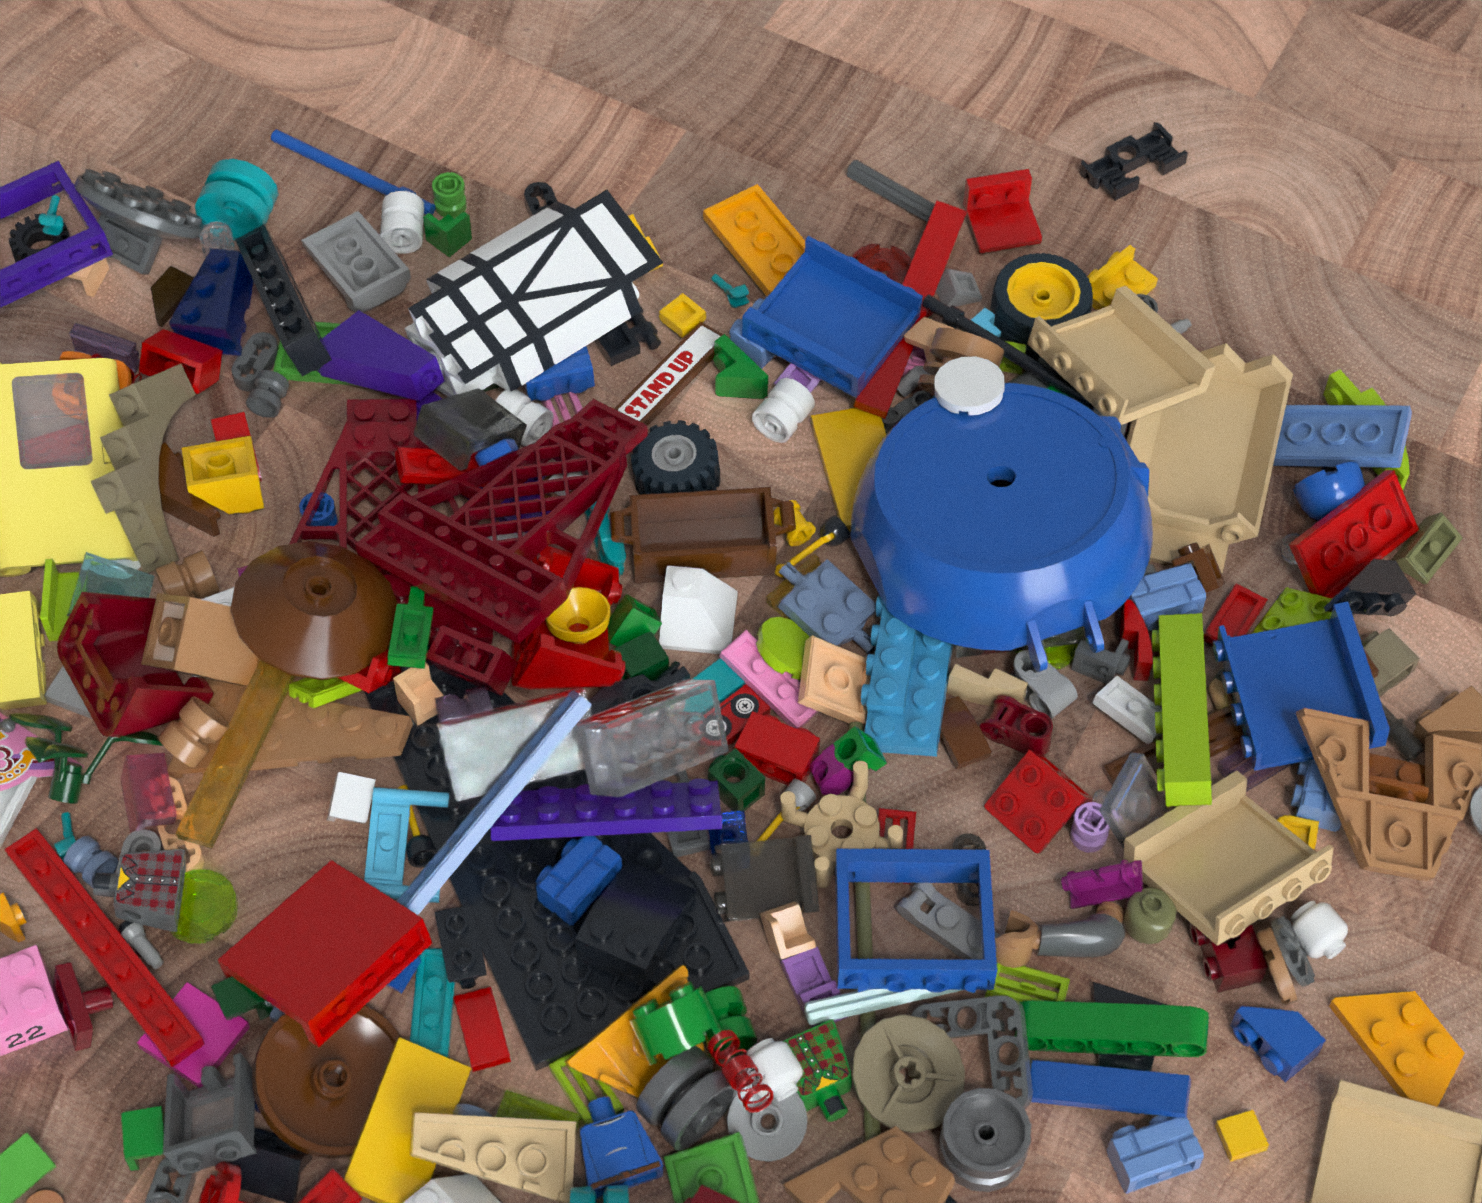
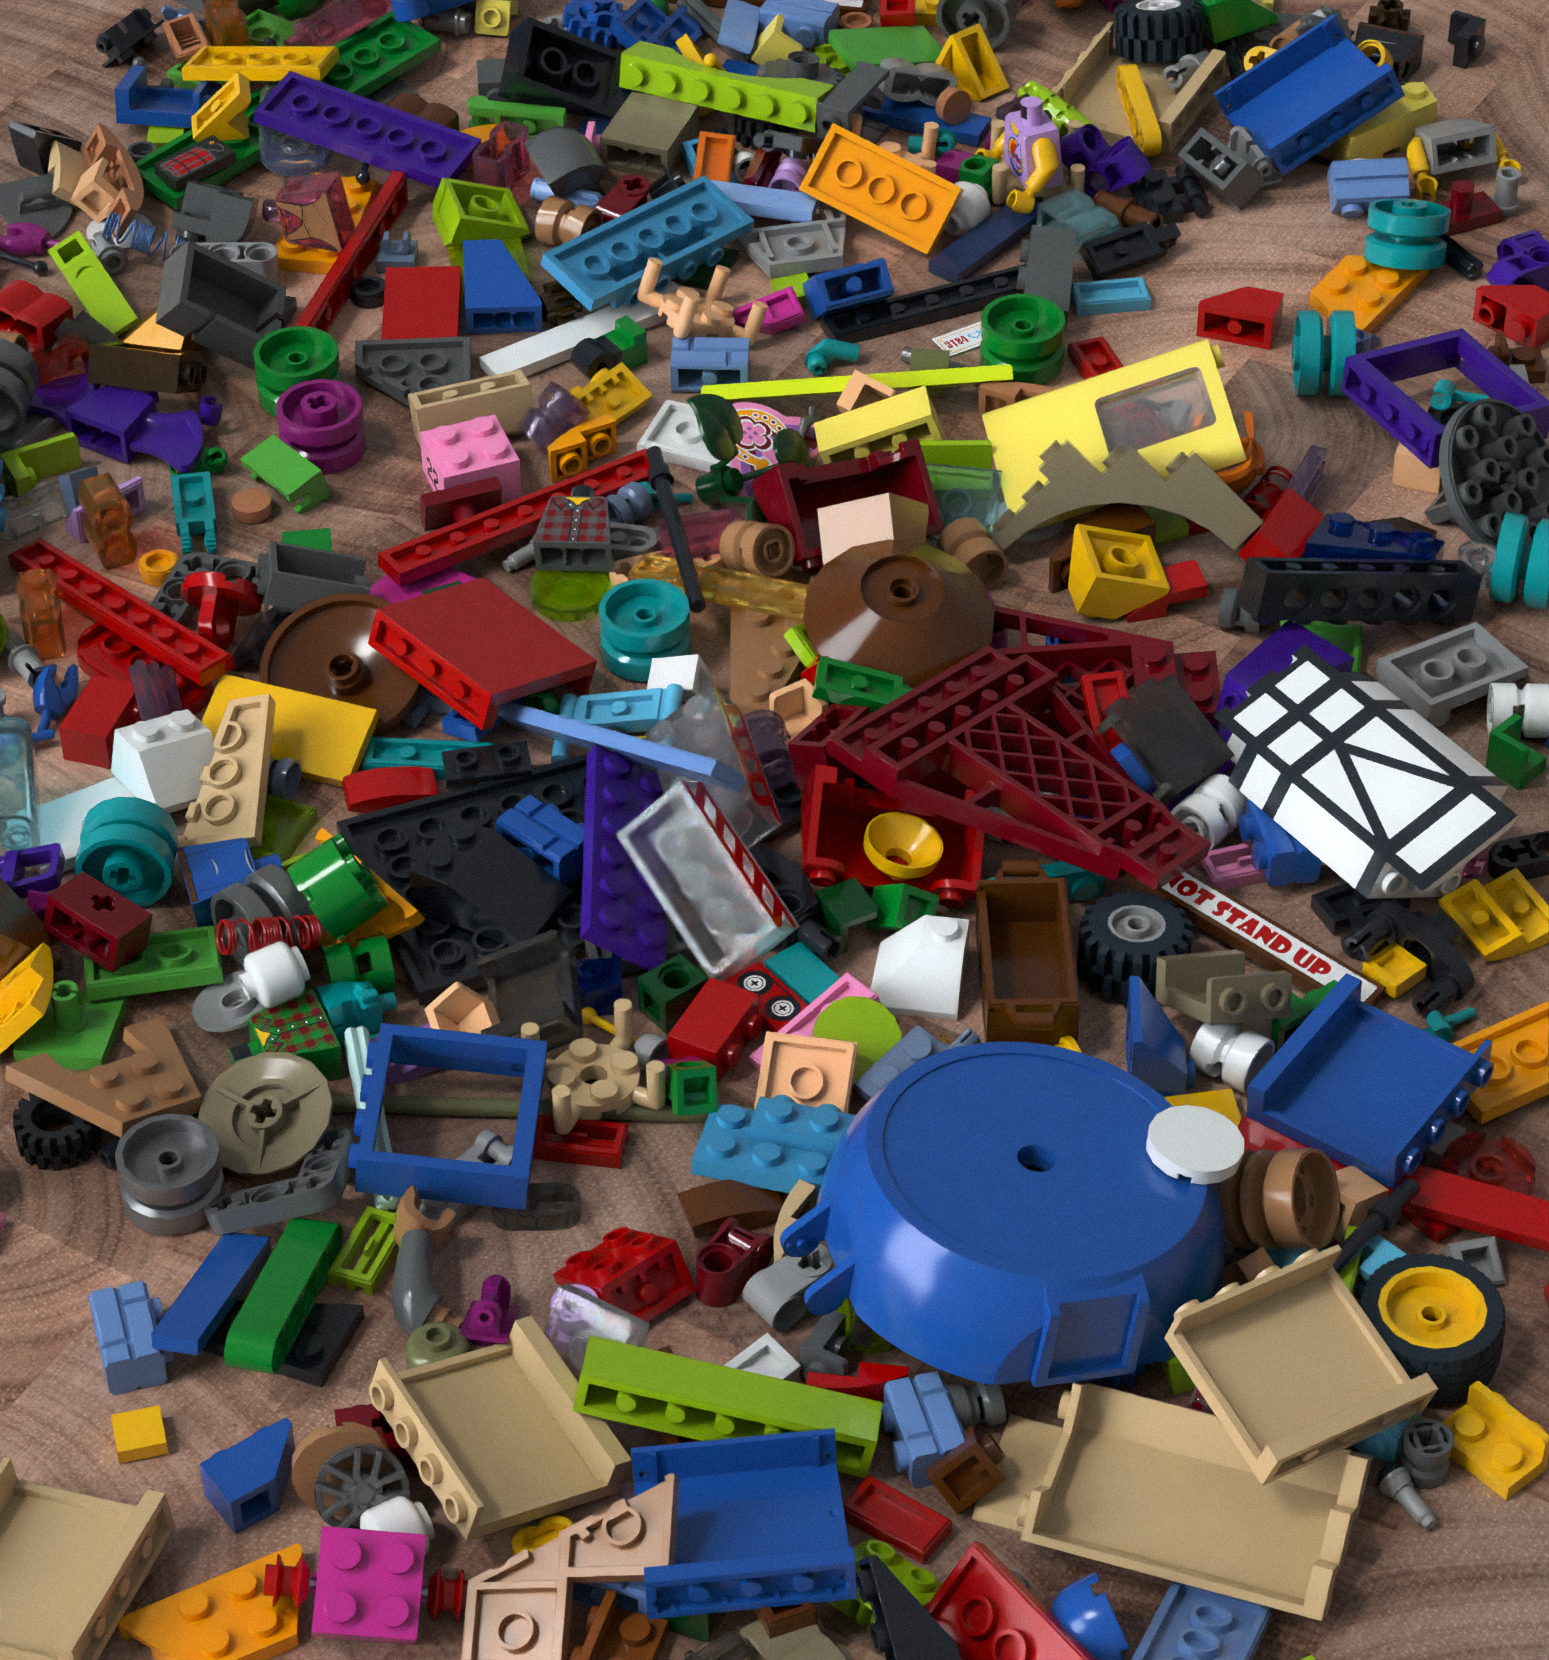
camera: 95 degrees right, 15 degrees down
none -> dark pink brick [263,1526,468,1645]
none -> teal piece [316,981,397,1046]
none -> teal wheel [599,578,691,682]
none -> black bar [646,446,706,613]
none -> blue slope [1125,976,1195,1097]
none -> dark tan panel [1156,949,1292,1025]
none -> black connector [1344,901,1475,1020]

